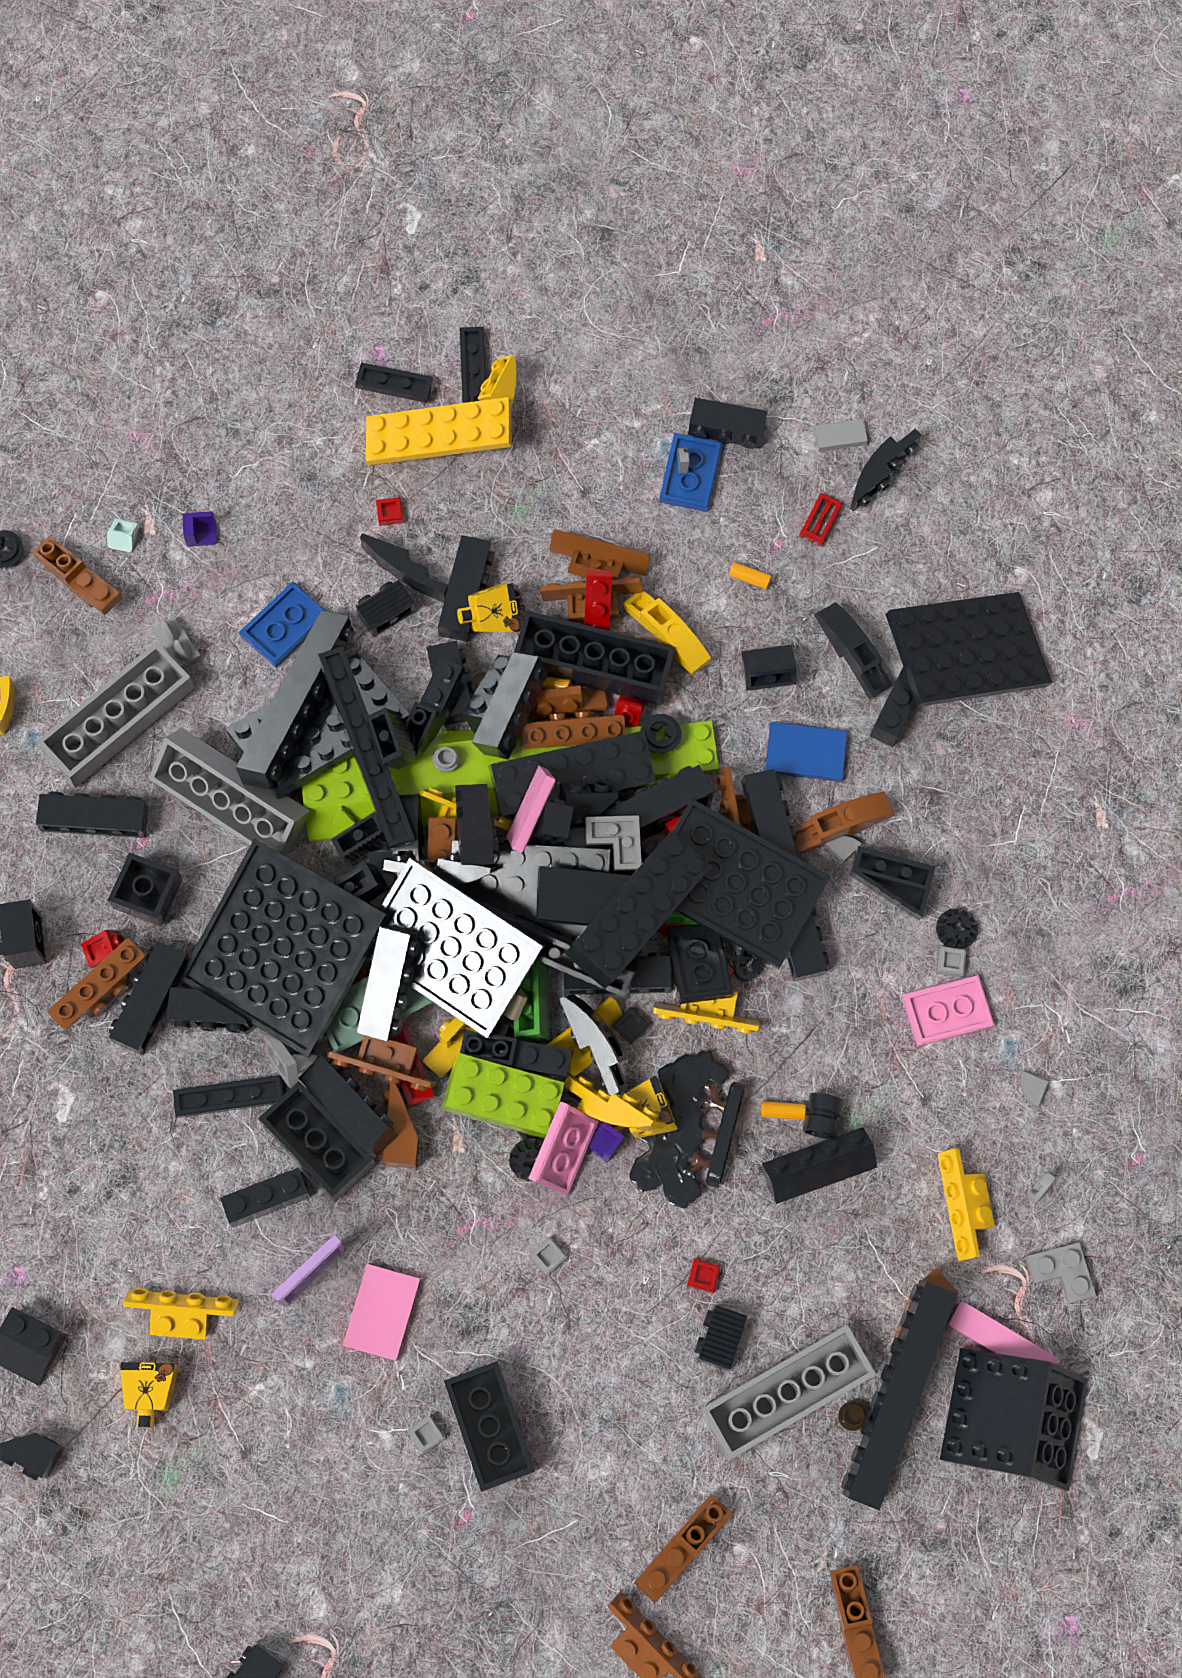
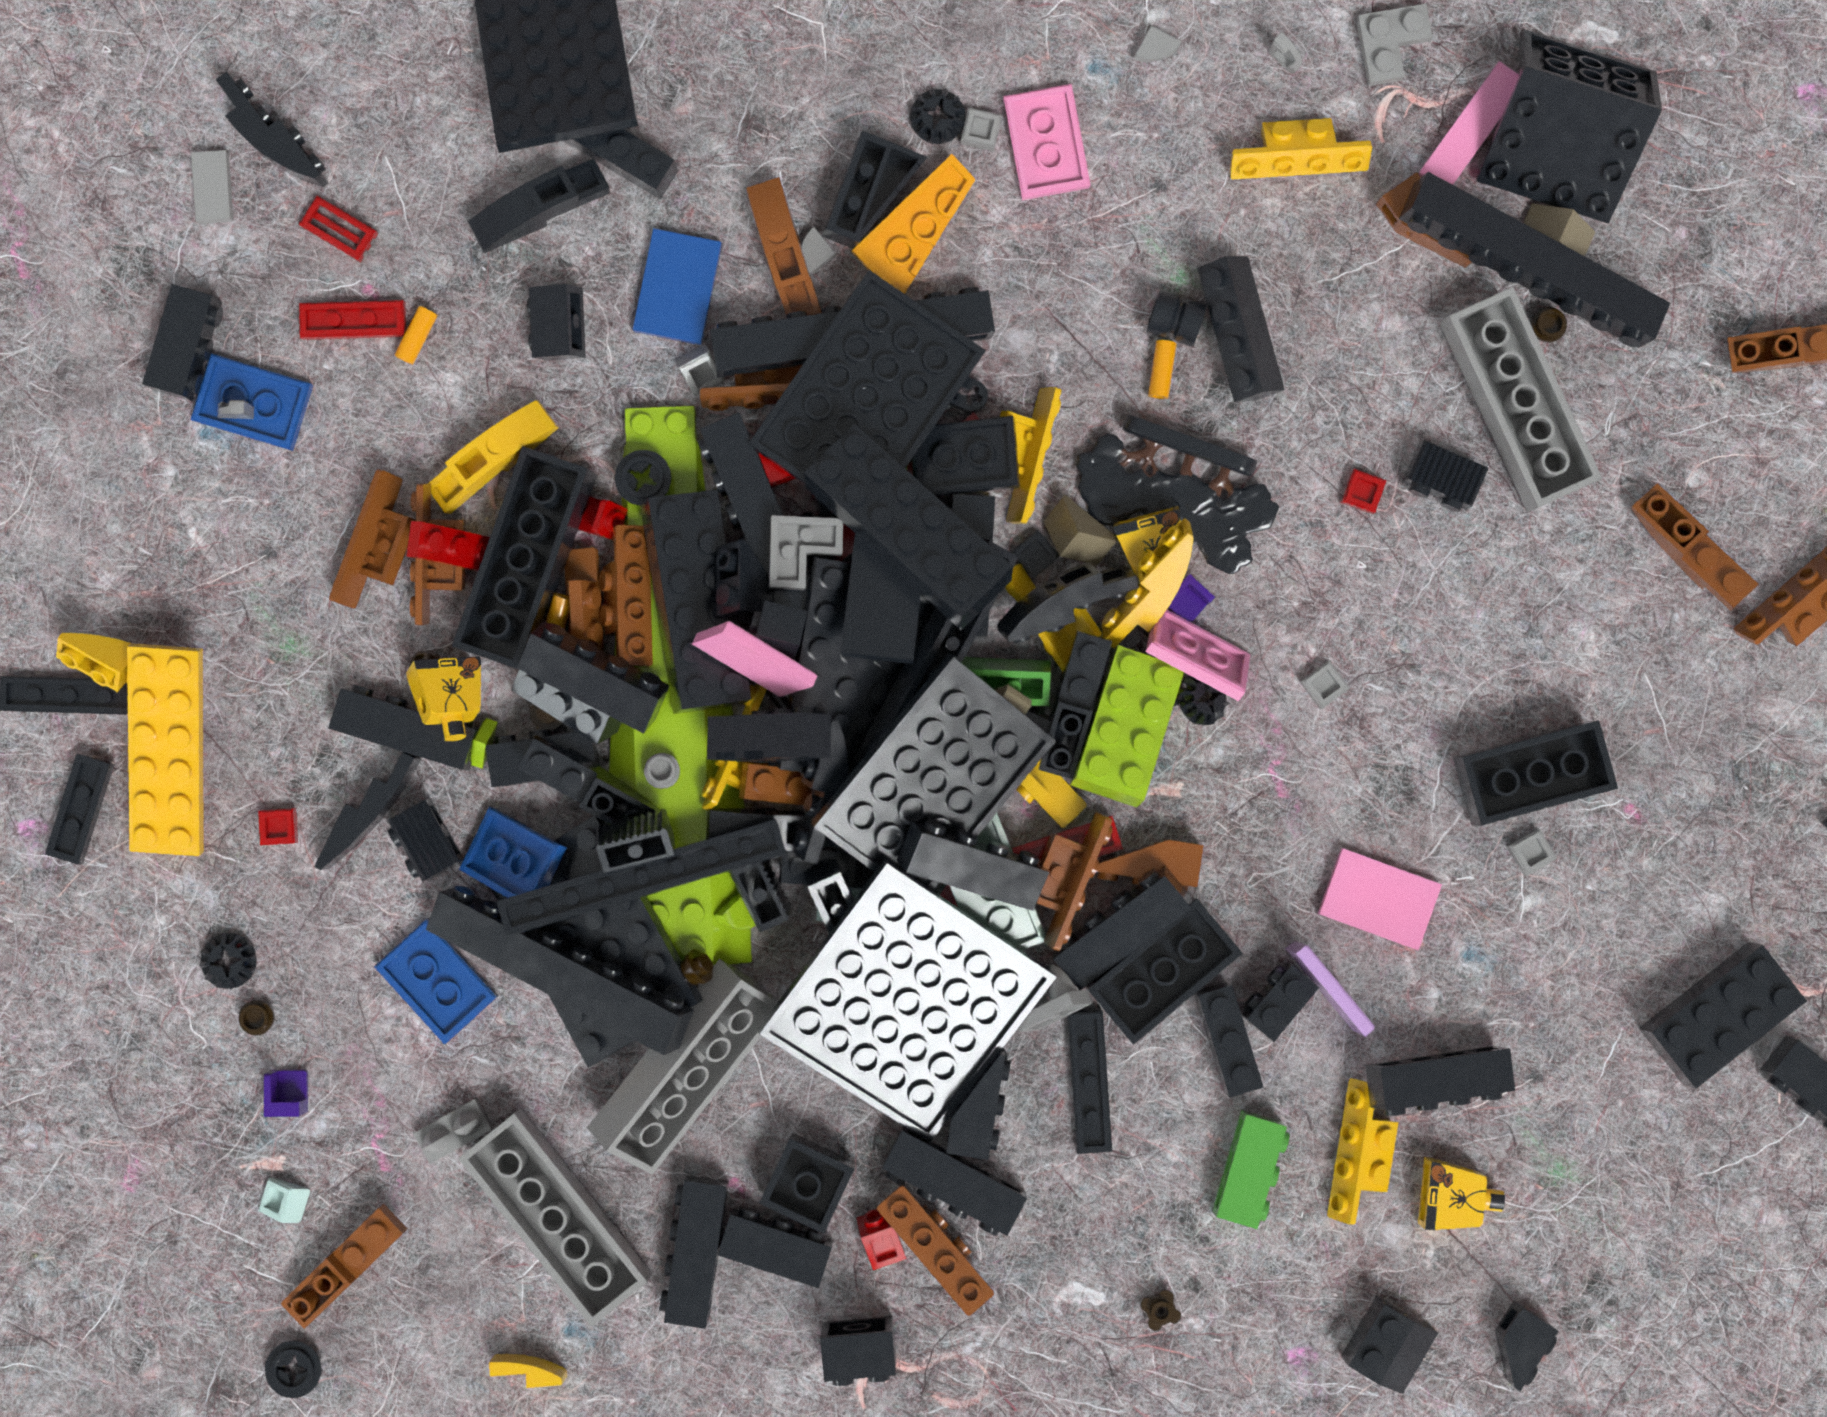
camera: 80 degrees left, 15 degrees up
none -> black gear [199,933,257,989]
none -> dark brown plate [238,1000,275,1036]
none -> red tile [299,300,407,340]
none -> blue tile [459,806,567,898]
none -> lime tile [470,718,498,769]
none -> light grey slope [676,344,725,396]
none -> dark brown plate [681,949,713,985]
none -> black brick [717,1206,833,1288]
none -> light orange wing [851,154,976,294]
none -> dark tan slope [1044,495,1118,565]
none -> dark brown plate [1140,1290,1181,1331]
none -> bright green brick [1212,1110,1290,1229]
none -> black brick [1242,962,1319,1042]
none -> black brick [1365,1046,1515,1116]
none -> dark tan slope [1523,203,1595,256]
none -> black brick [1639,942,1807,1089]

